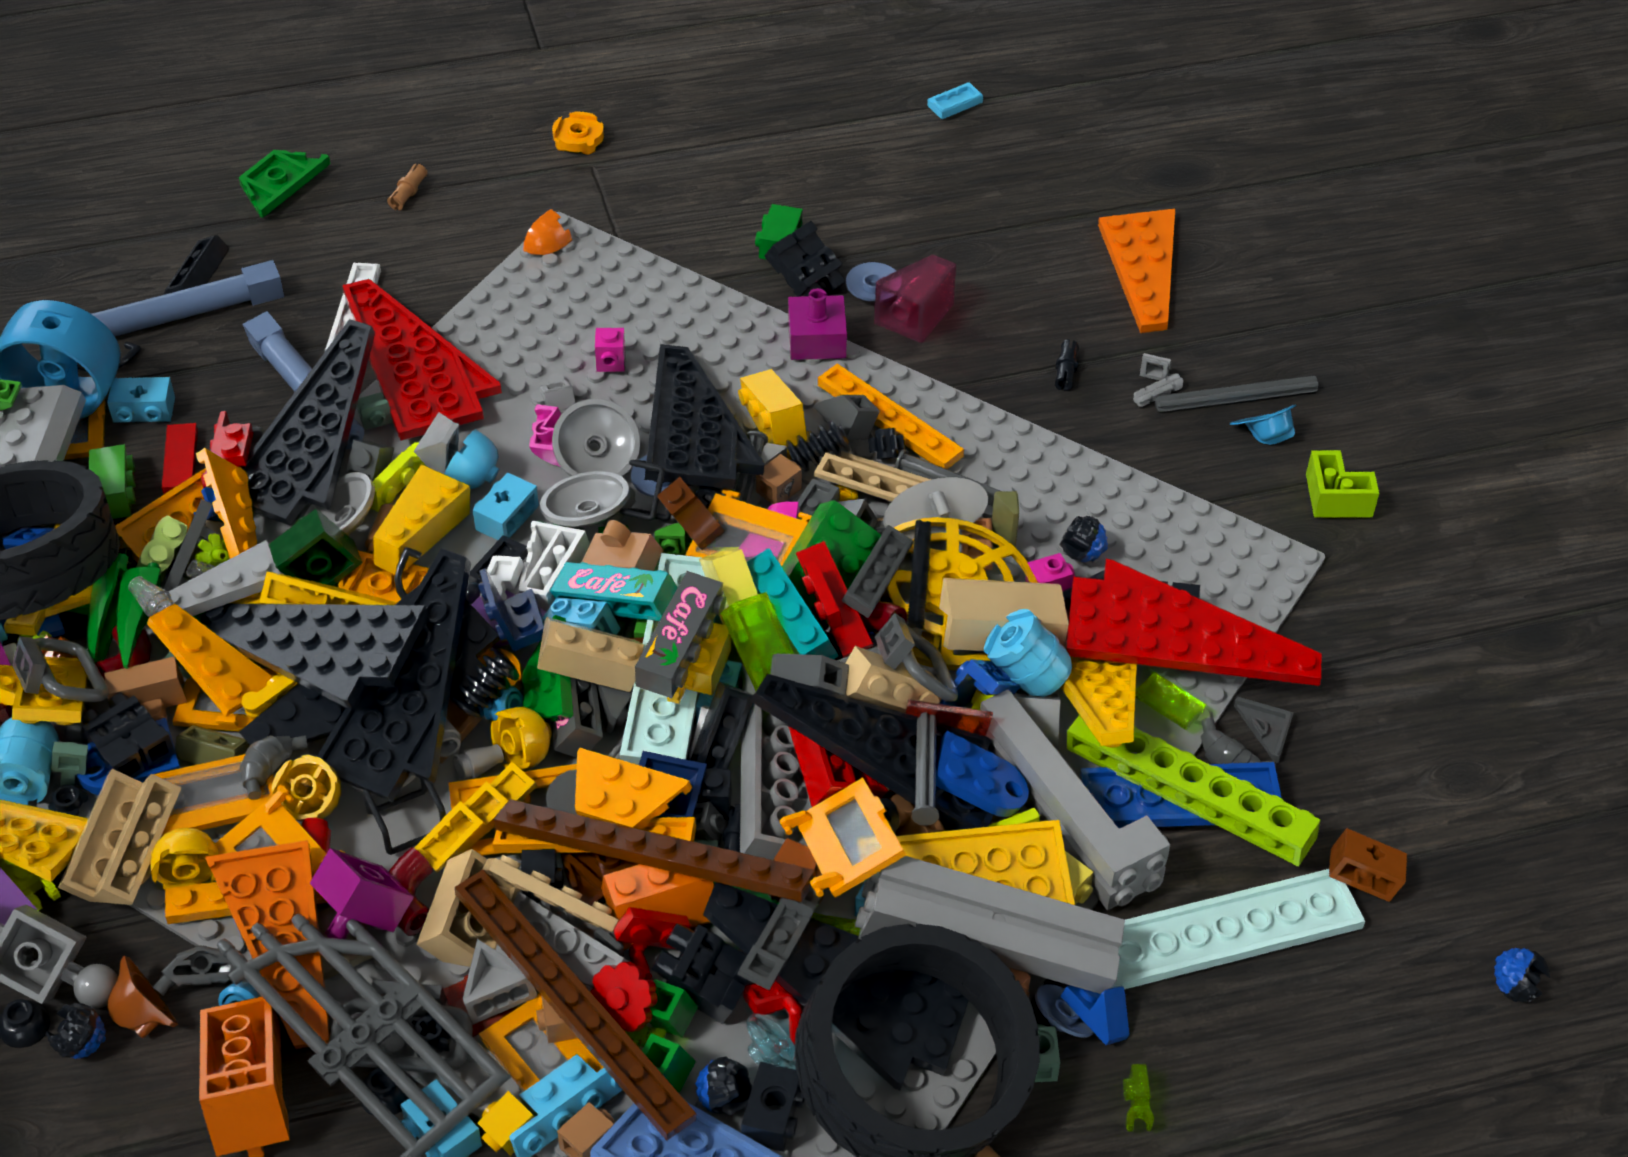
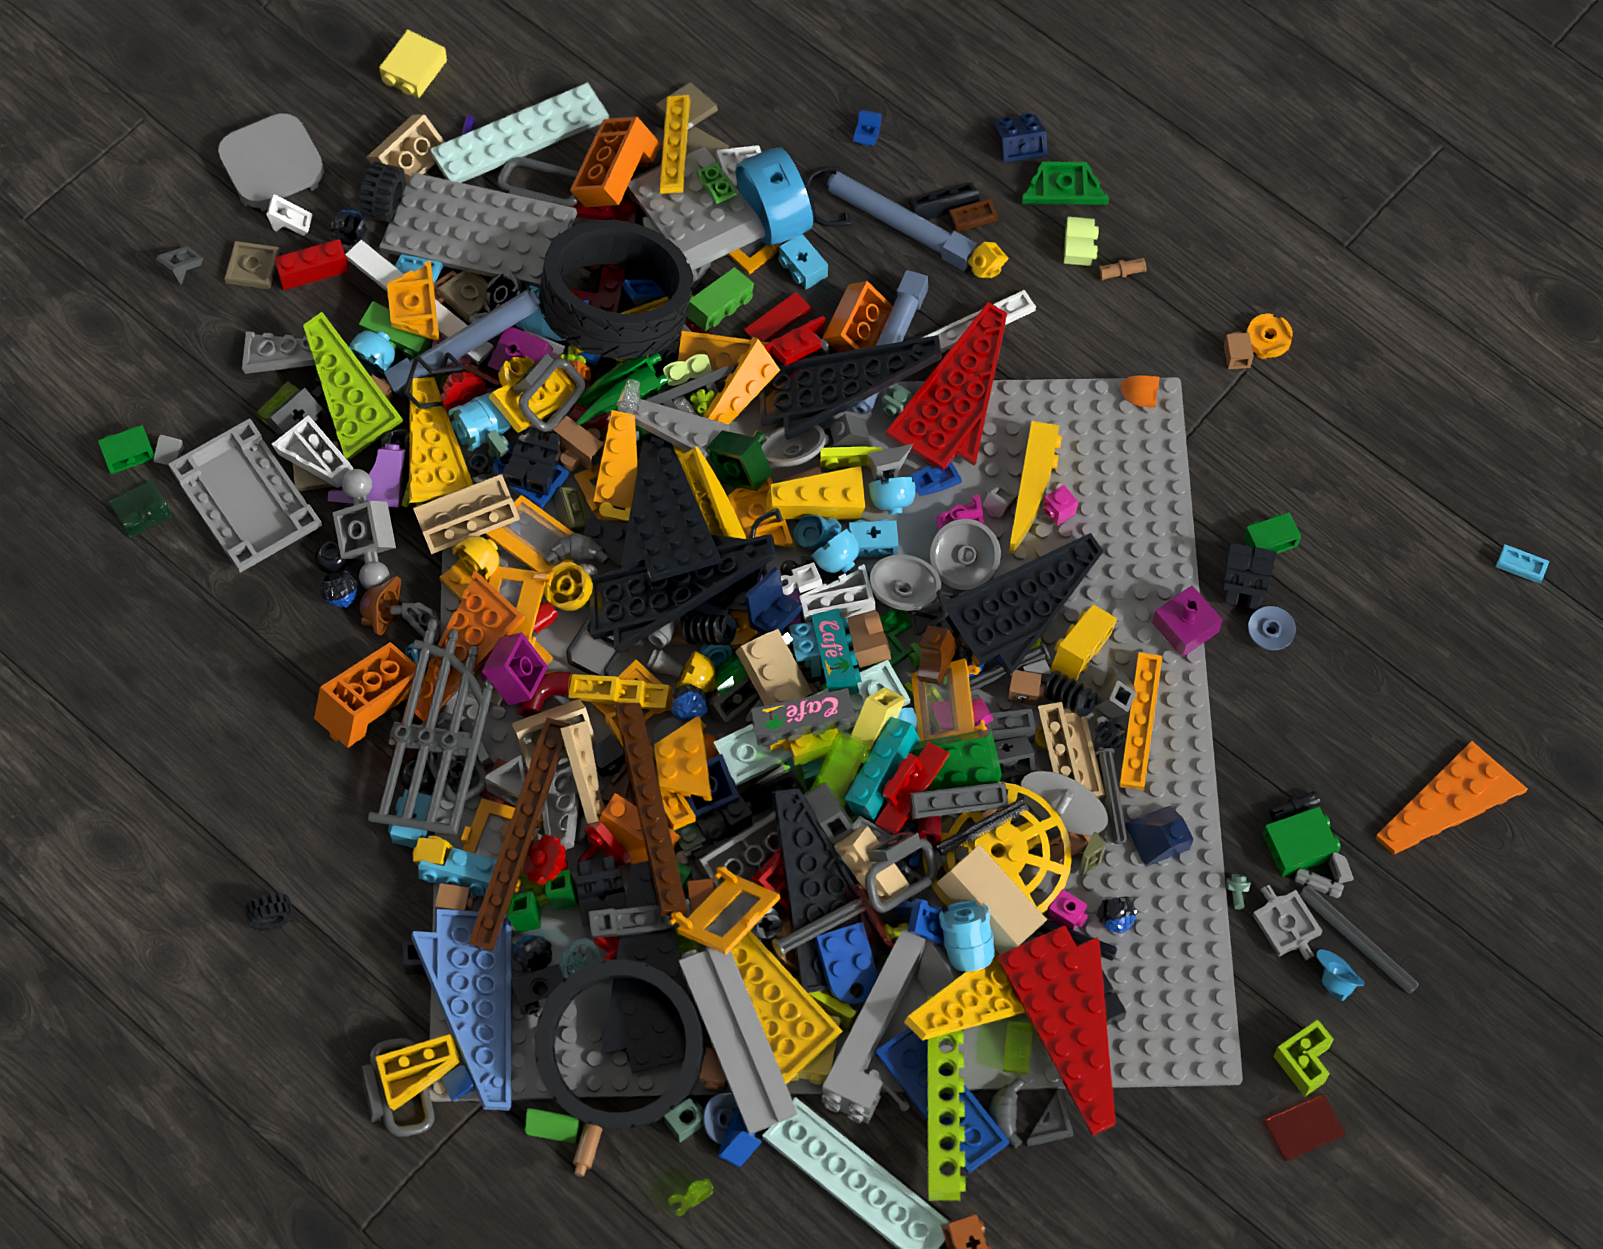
camera: 55 degrees right, 15 degrees up
clear pink slope [874,254,956,343] -> none
none -> blue piece [671,684,709,722]
none -> dark azure hair [794,515,842,549]
none -> medium azure cylinder [811,529,860,573]
none -> orange slope [822,281,893,353]
none -> blue bracket [853,110,882,146]
none -> blue slope [908,461,962,496]
none -> reddish brown plate [948,198,998,232]
none -> yellow brick [967,242,1009,278]
none -> dark blue bracket [993,113,1047,162]
none -> yellow slope [1009,421,1062,555]
none -> yellowish green brick [1064,217,1098,266]
none -> dark blue slope [1125,806,1193,867]
none -> medium nougat brick [1224,332,1254,370]
none -> sand green plate [1226,874,1251,910]
none -> light grey plate [1253,885,1322,961]
none -> green brick [1262,807,1340,877]
none -> clear red piece [1265,1094,1346,1162]

